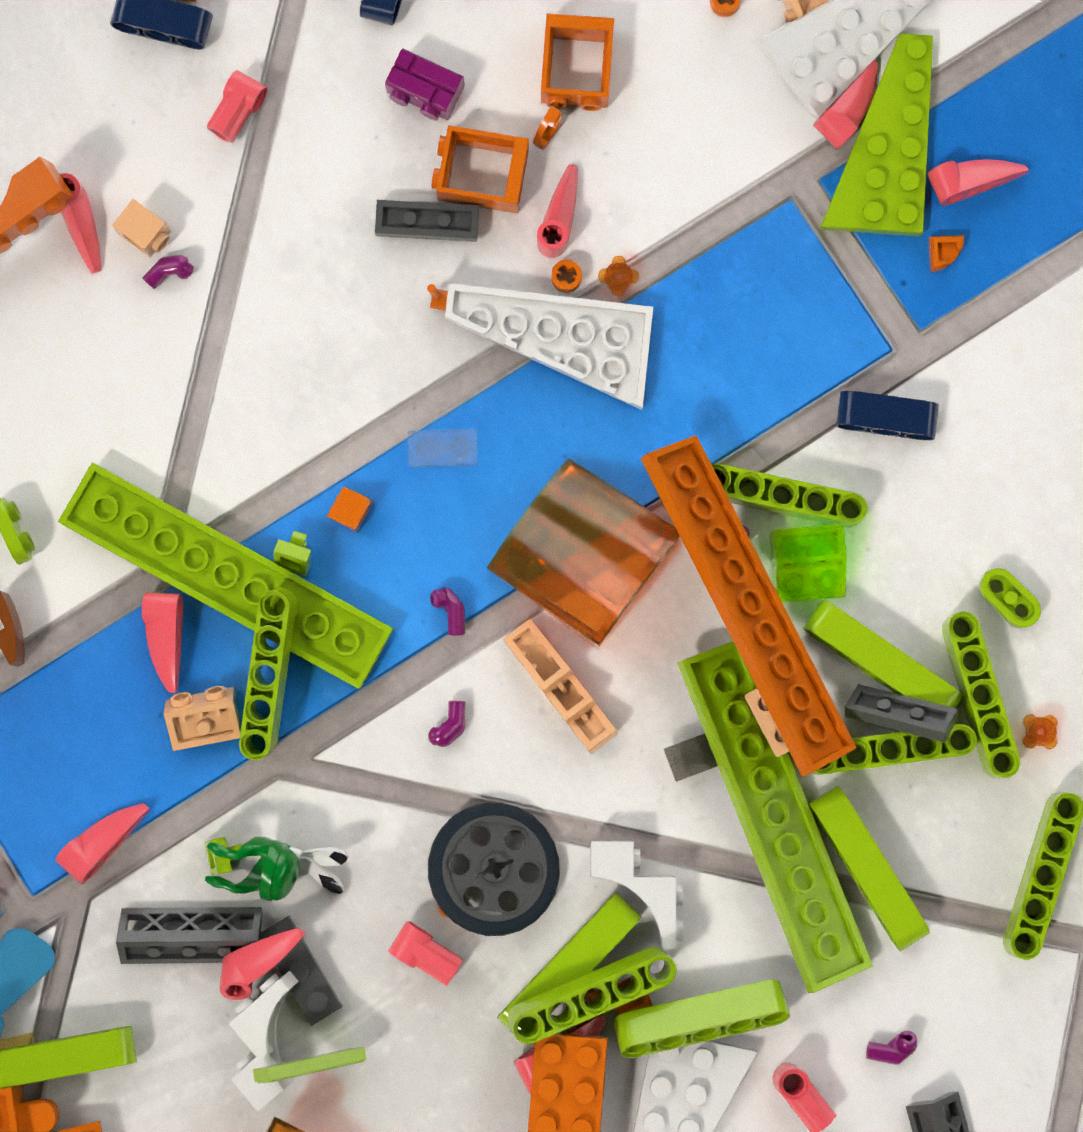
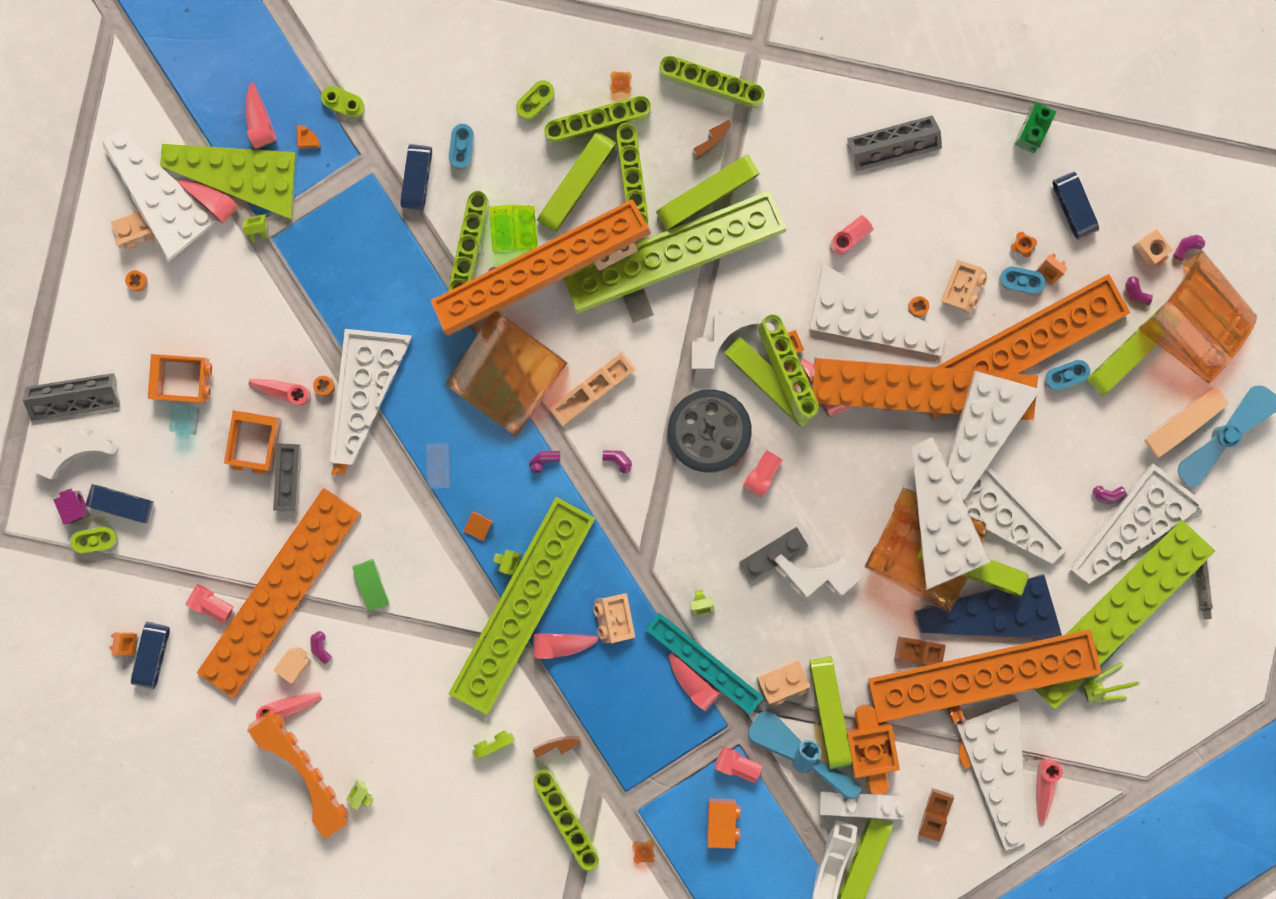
camera: 90 degrees left, 5 degrees up
dark grey fence [116,907,263,964] -> none
green hair [205,837,349,901] -> none
coral piece [220,928,305,1000] -> none
lime beam [239,588,297,761] -> none
lime tile [253,1047,366,1083] -> none
magenta brick [385,48,465,121] -> none
orange tile [533,106,562,150] -> none
clear orange plate [598,256,639,297] -> none
lime beam [613,979,791,1058] -> none
dark grey plate [844,684,958,743] -> none
magenta arm [866,1031,918,1065] -> none
none -> clear light blue brick [169,405,200,438]
none -> orange plate [196,488,361,698]
none -> lime tile [242,214,268,242]
none -> lime plate [321,86,365,118]
none -> bright green slope [352,559,389,612]
none -> dark azure plate [449,124,474,170]
none -> teal plate [645,612,764,714]
none -> dark orange slope [693,120,731,160]
none -> light nougat bracket [757,660,810,705]

